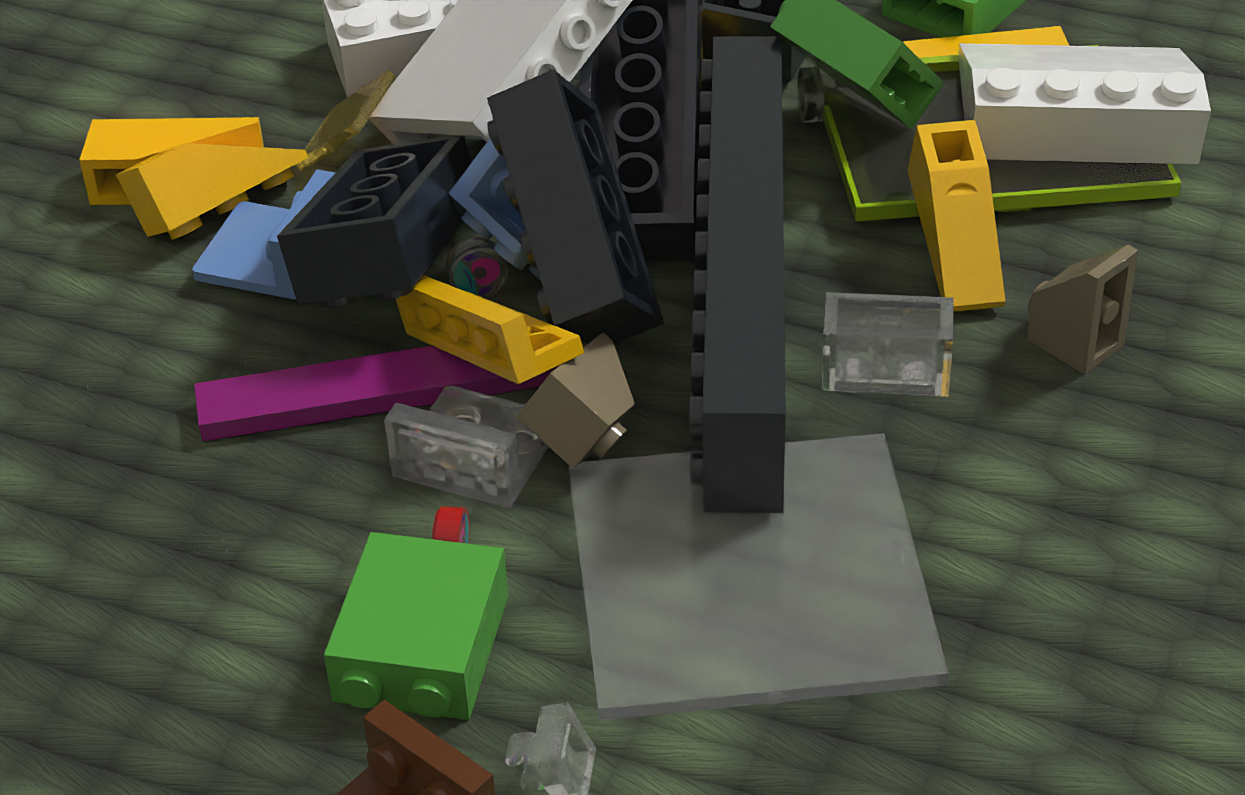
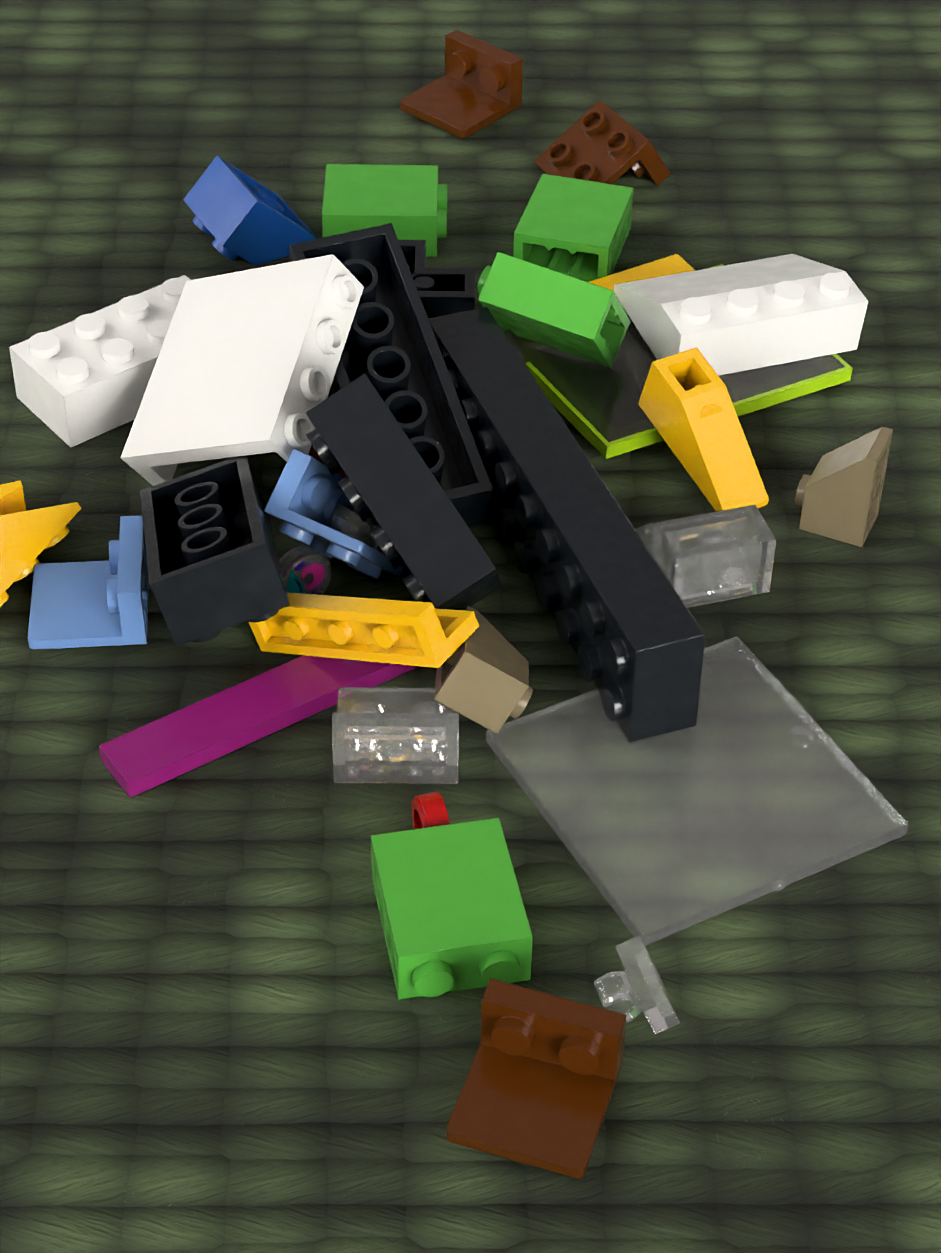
camera: 25 degrees left, 0 degrees up
clear yellow piece [296,69,396,171] -> none

